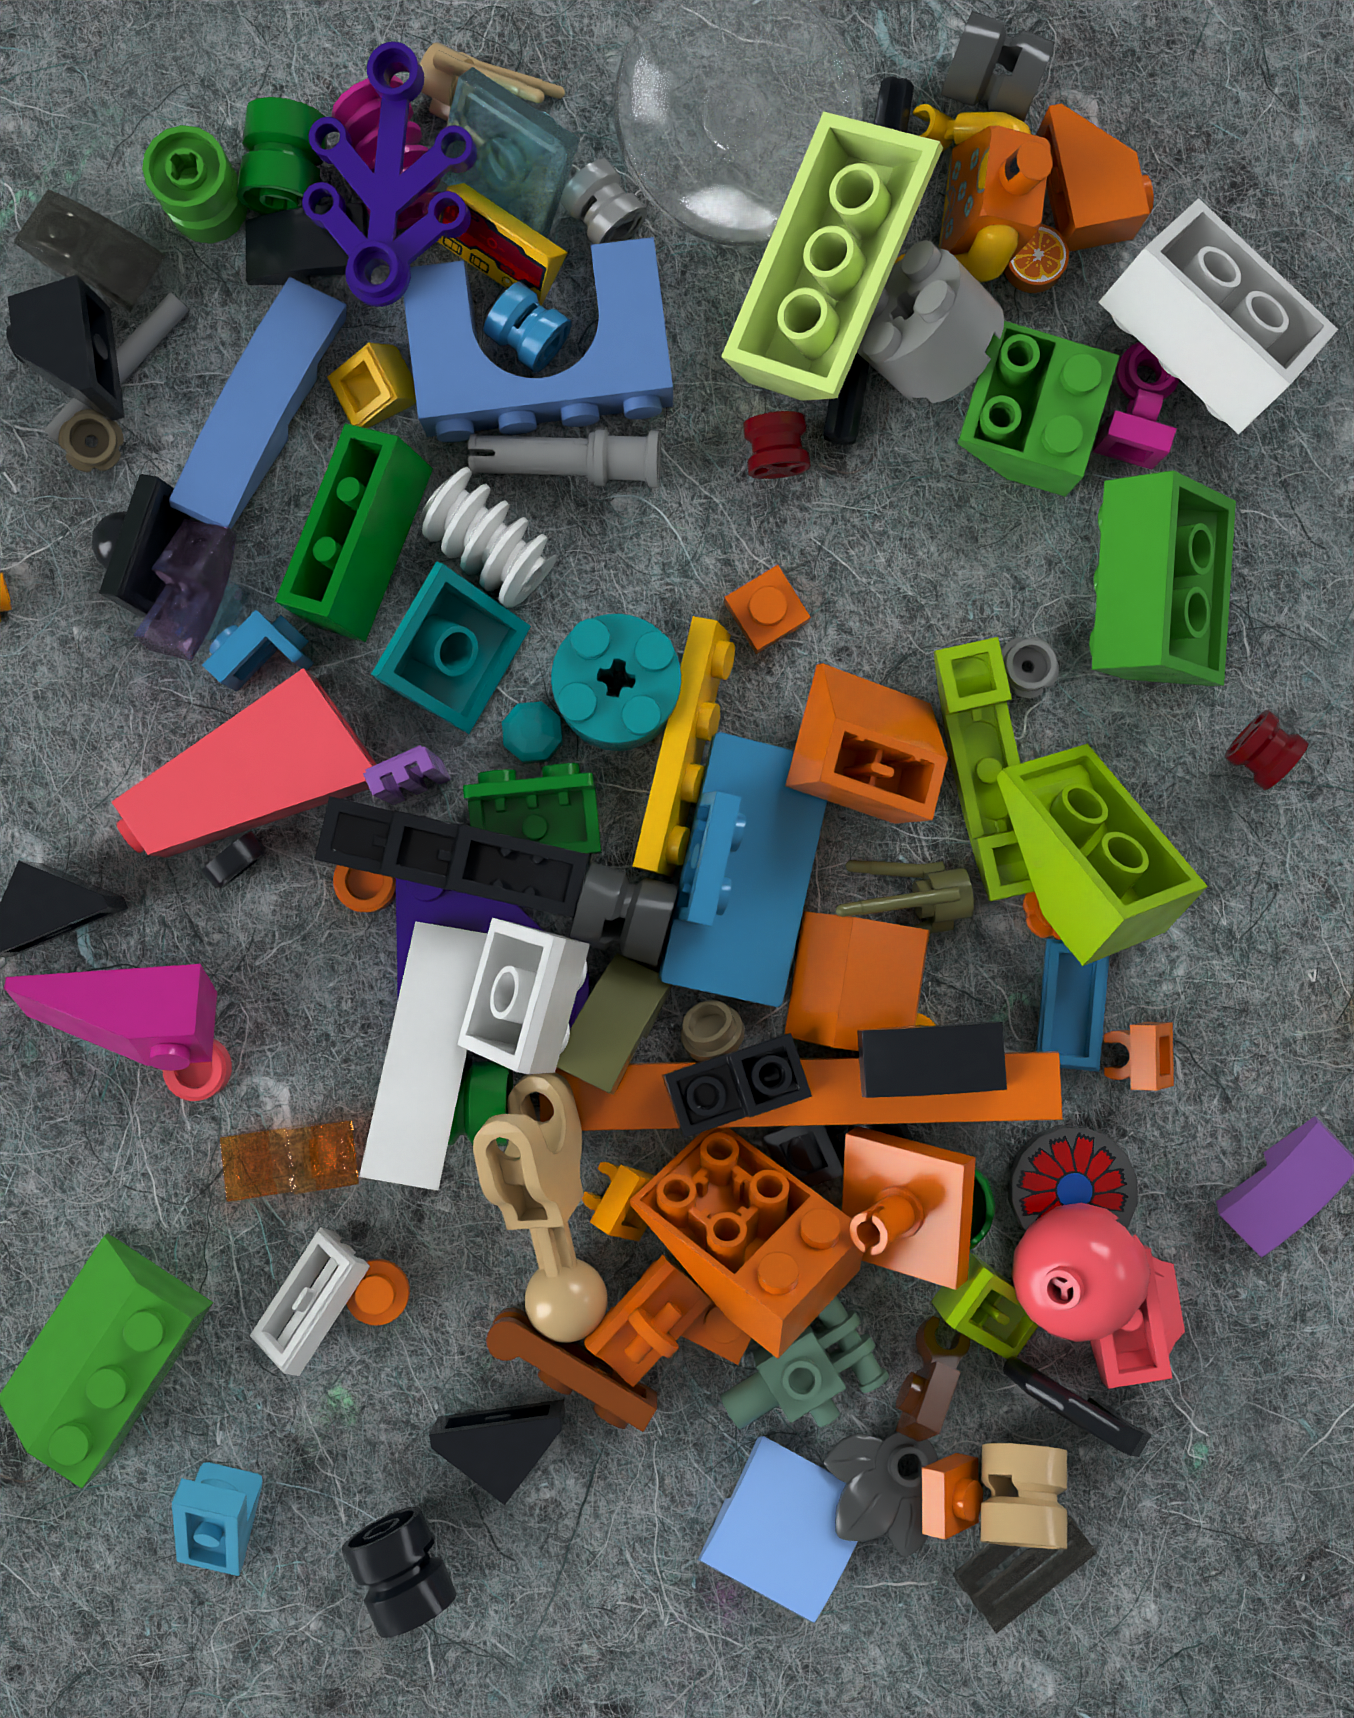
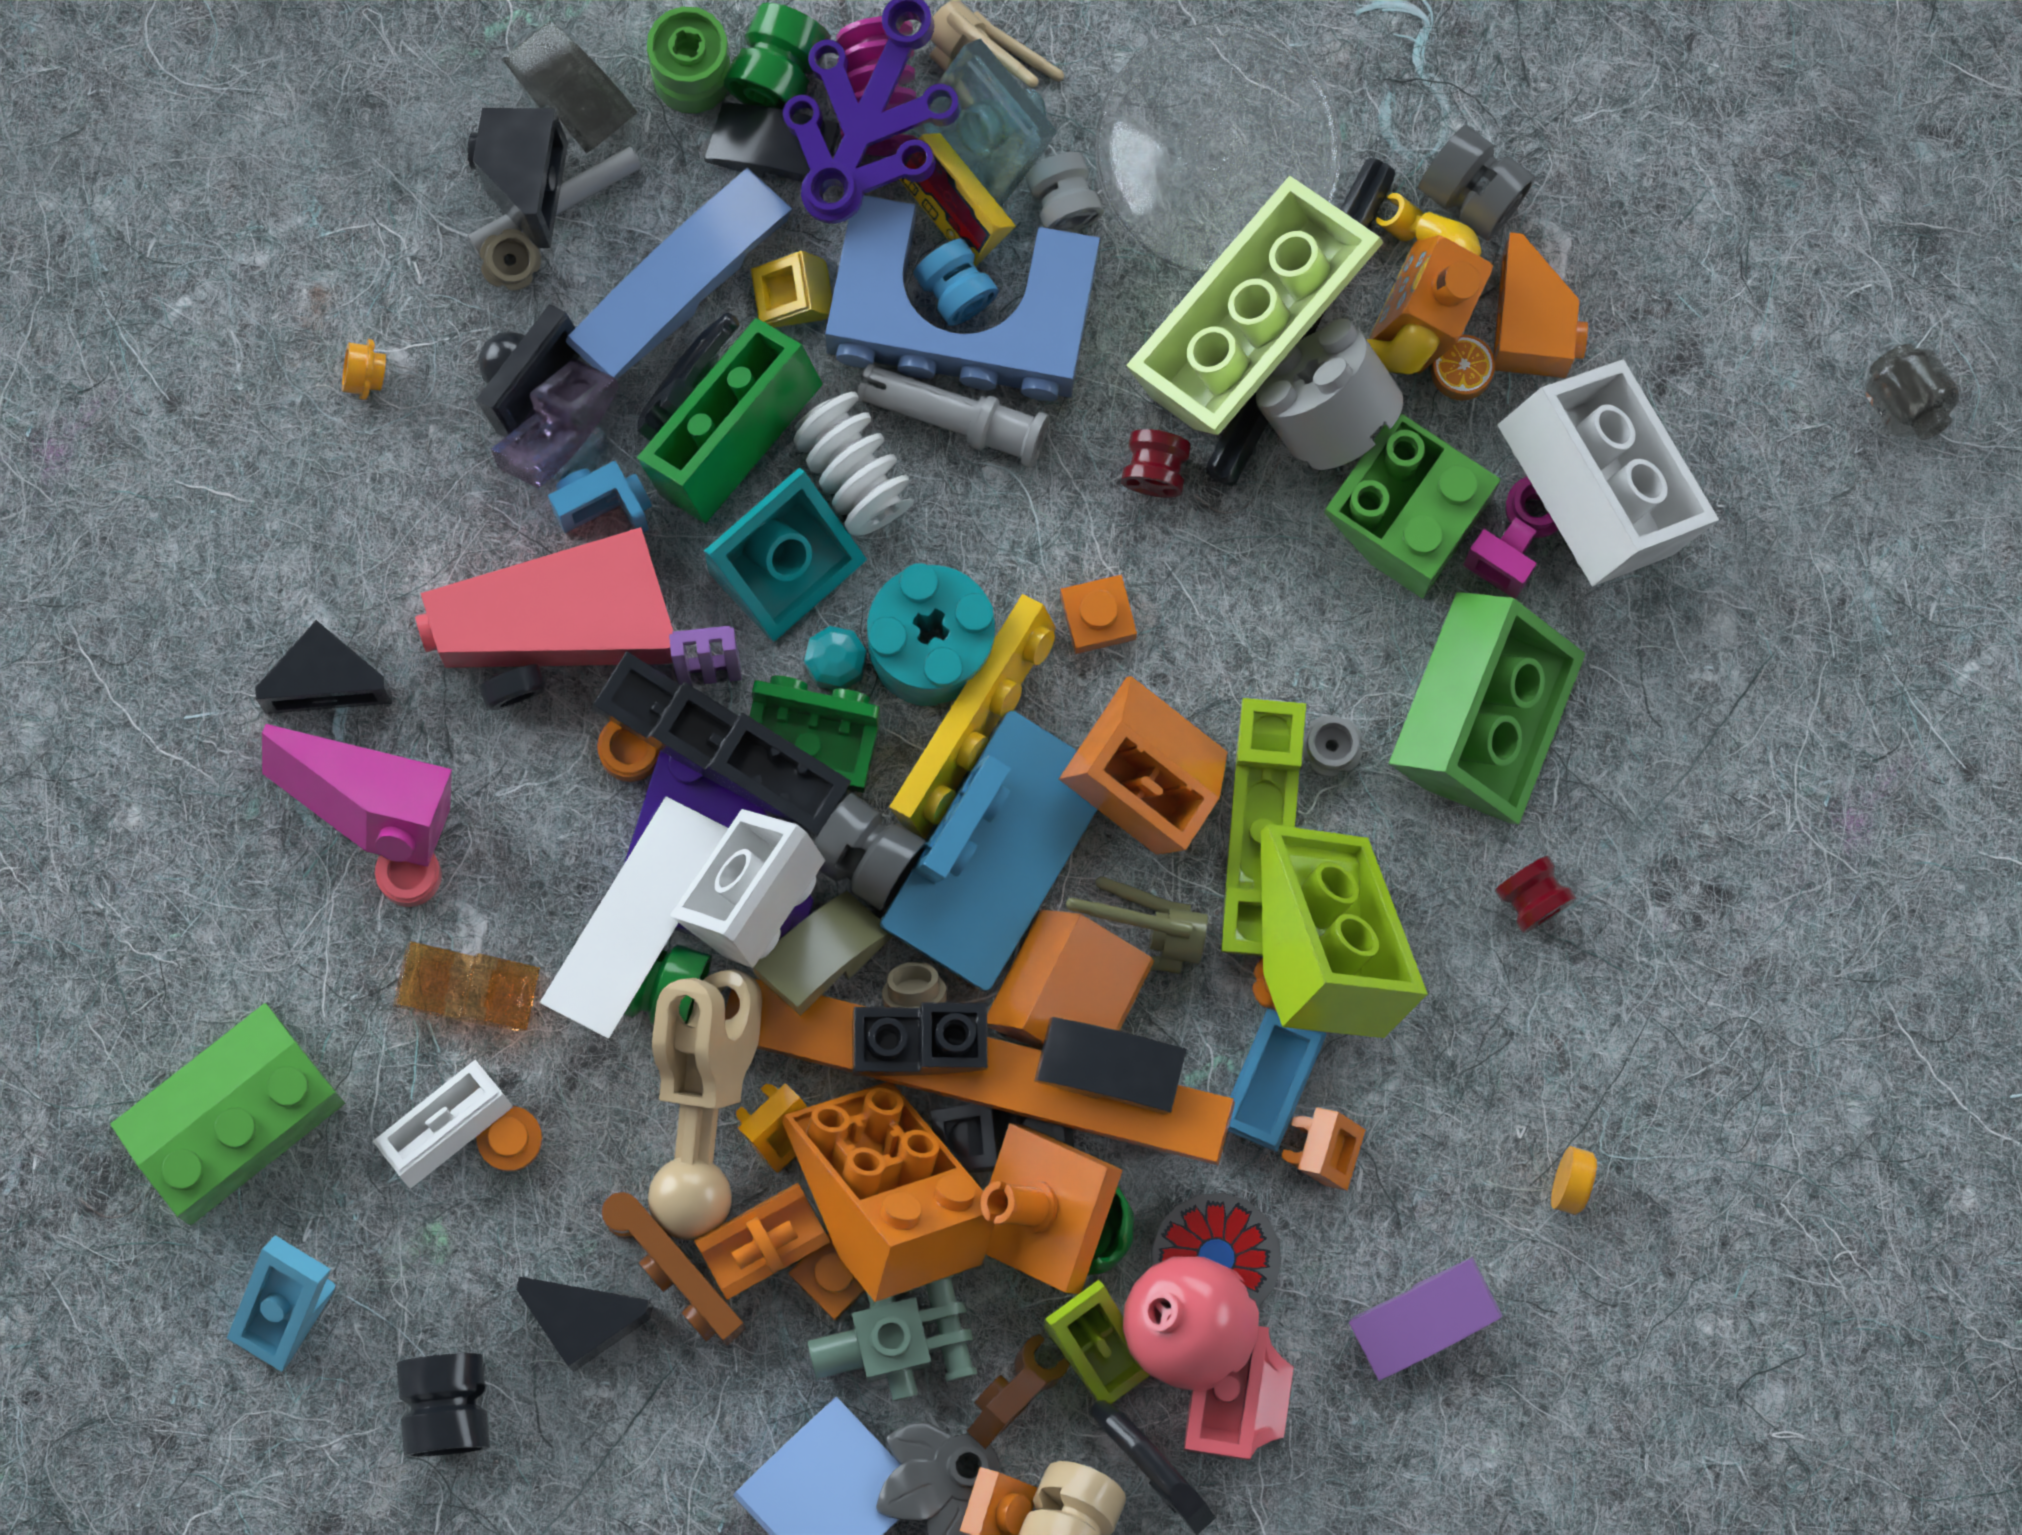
camera: 20 degrees right, 10 degrees down
none -> black piece [637,313,740,441]

